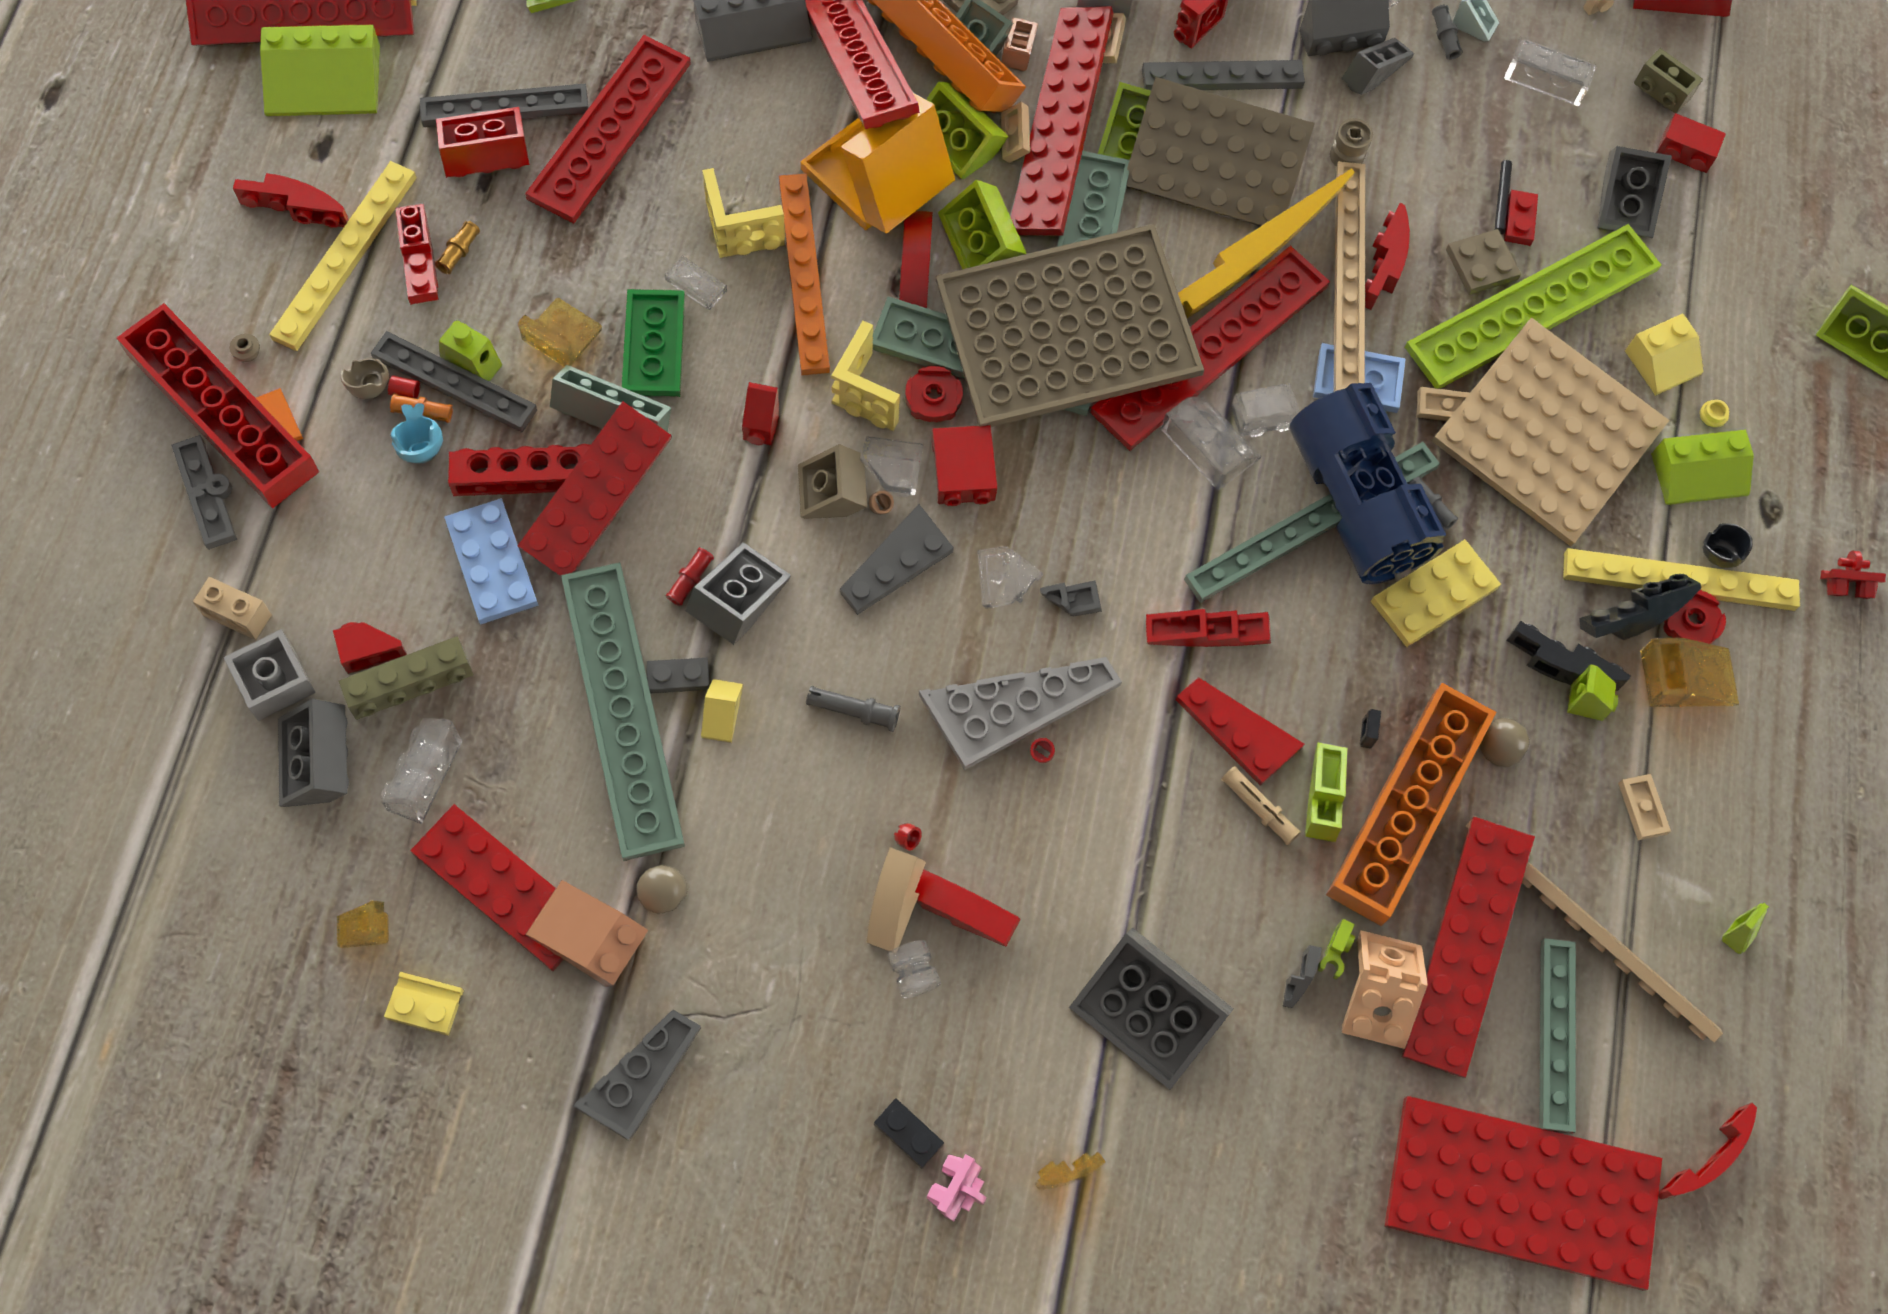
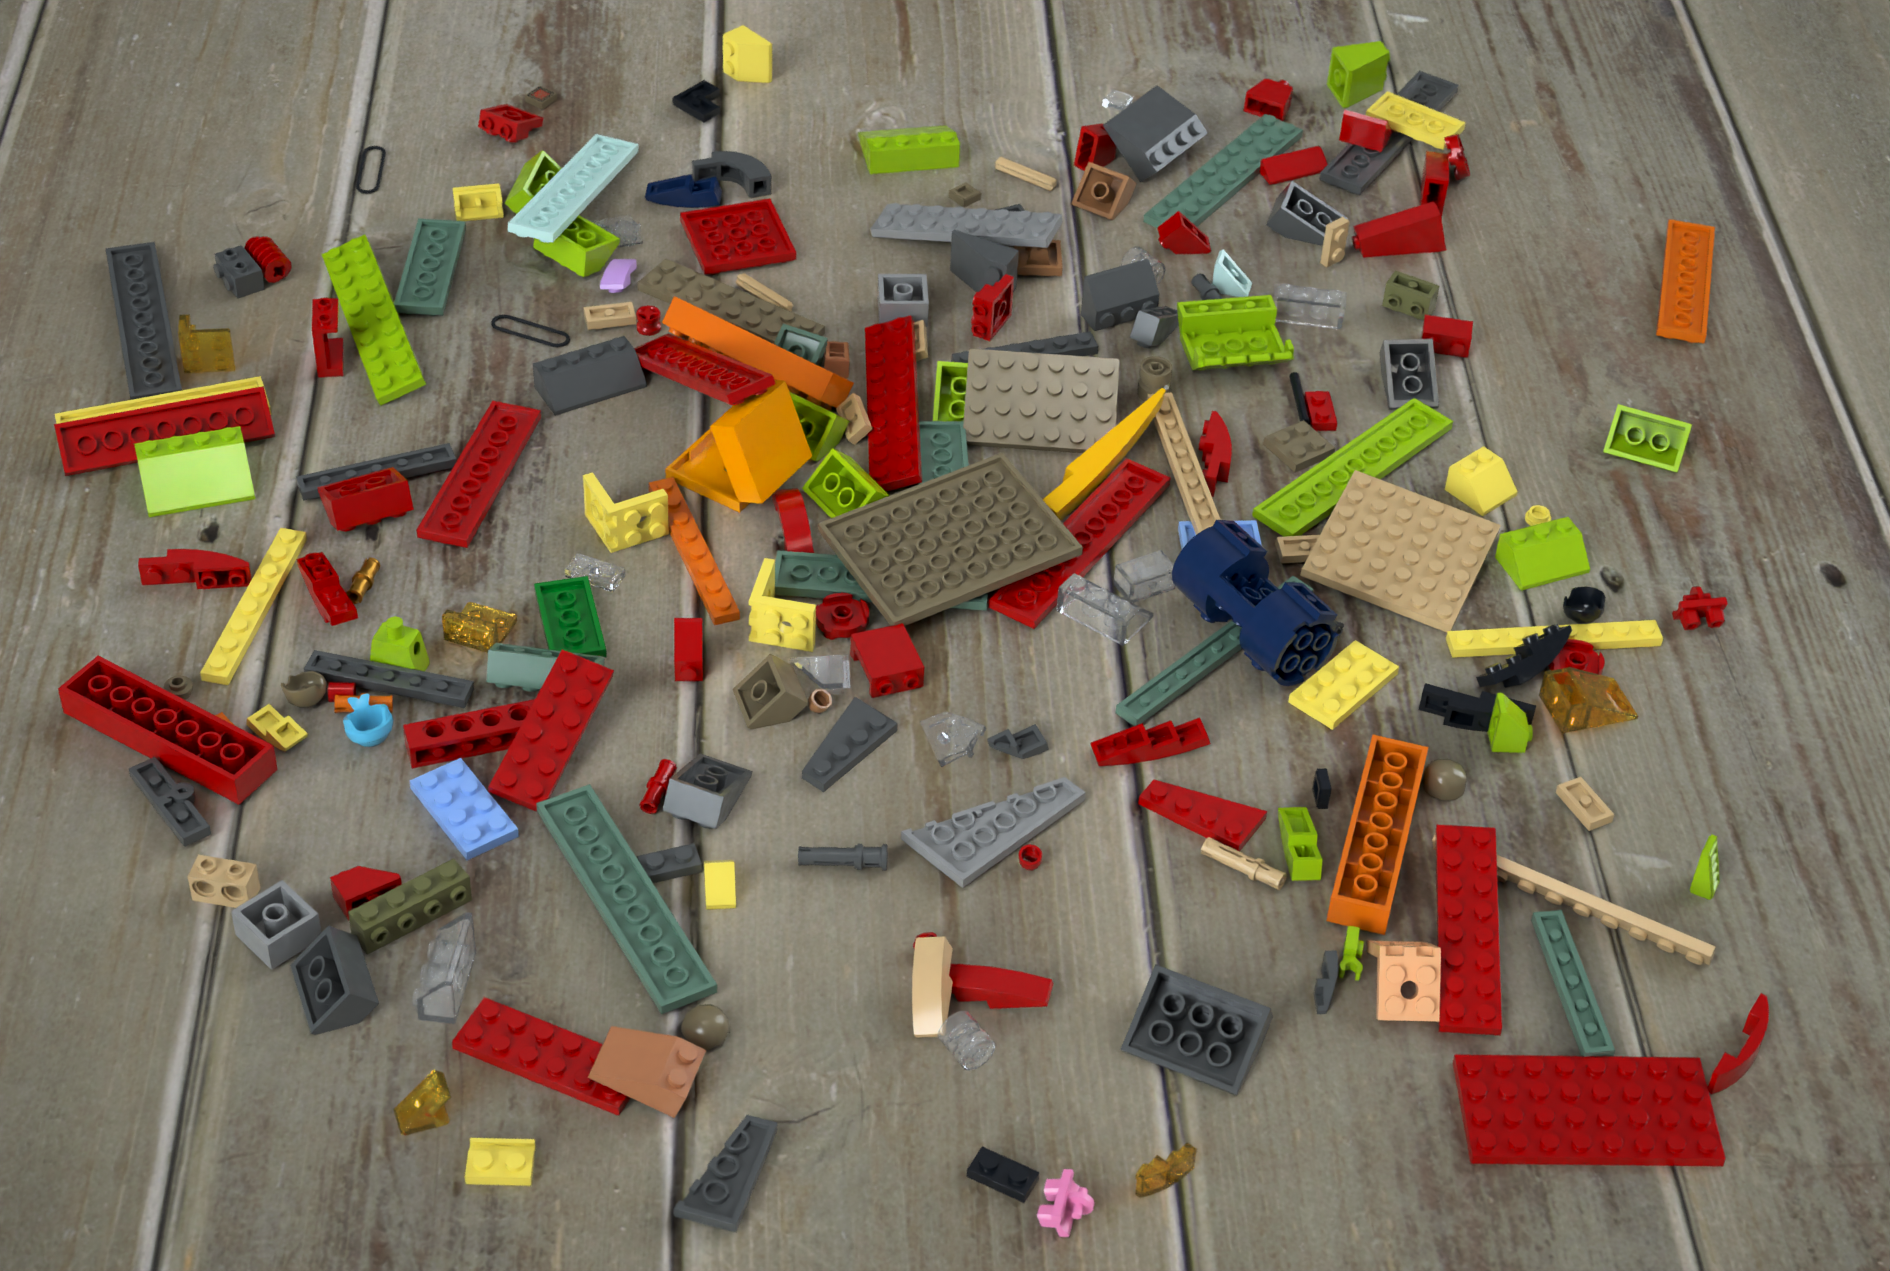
camera: 10 degrees left, 25 degrees down
none -> light yellow slope [246,704,308,752]
none -> lime slope [1177,295,1294,370]

